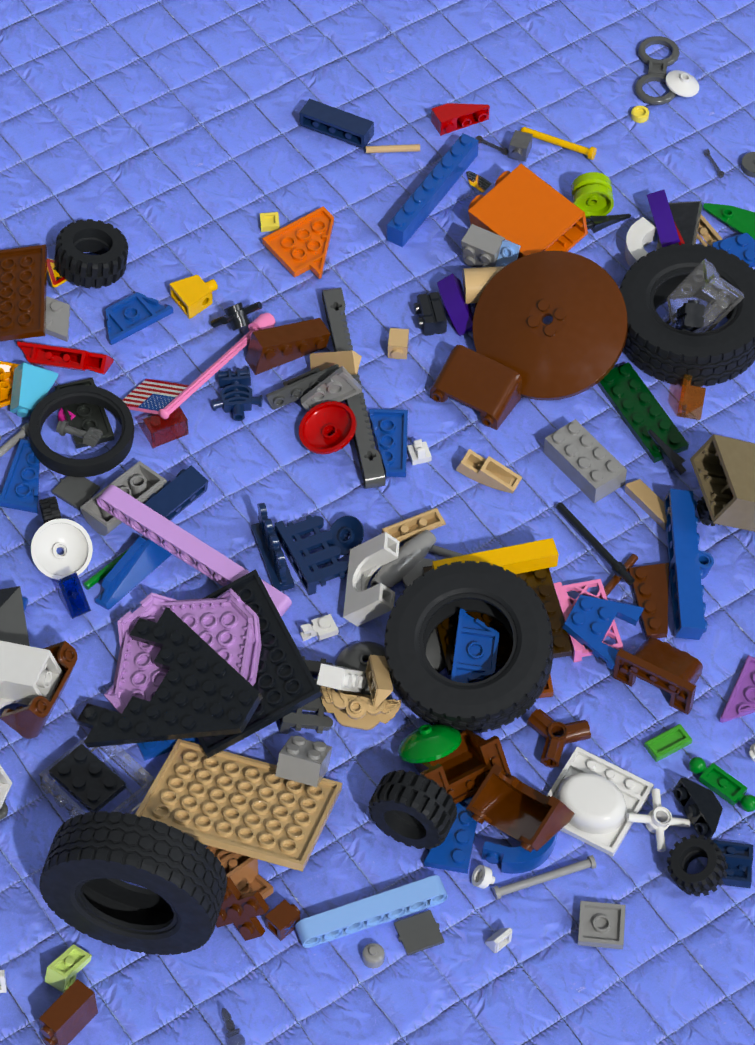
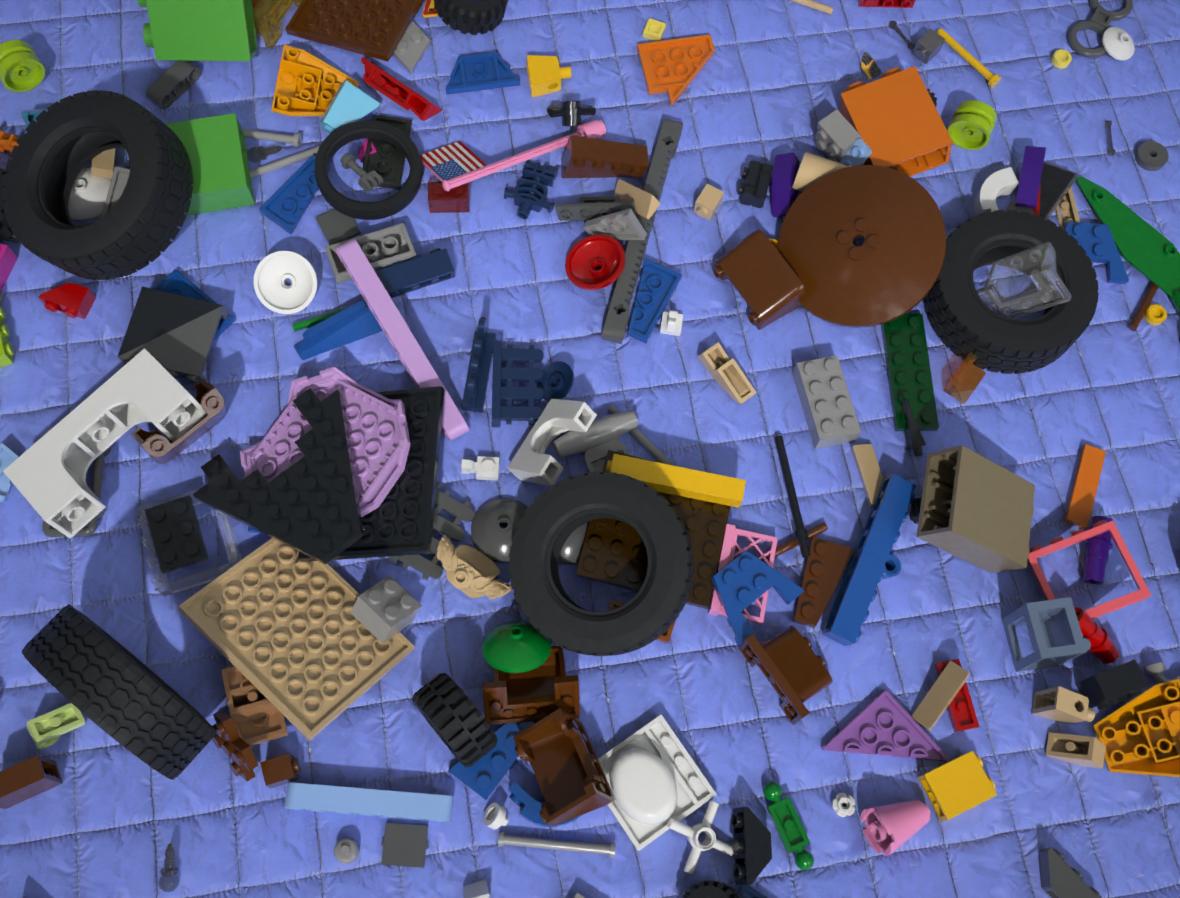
camera: 20 degrees right, 15 degrees up
black tyre [39,496,62,524] -> none
clear blue slope [57,572,91,619] -> none
white brick [317,663,366,693] -> none
tan slope [365,655,393,707] -> none
tan slope [382,508,446,542] -> none
blue brick [387,133,479,247] -> none
blue wing [451,609,500,683] -> none
reddish brown piece [527,709,591,768] -> none
black piece [586,214,631,233] -> none
bright green tile [644,724,692,762] -> none
black brick [675,300,705,333] -> none

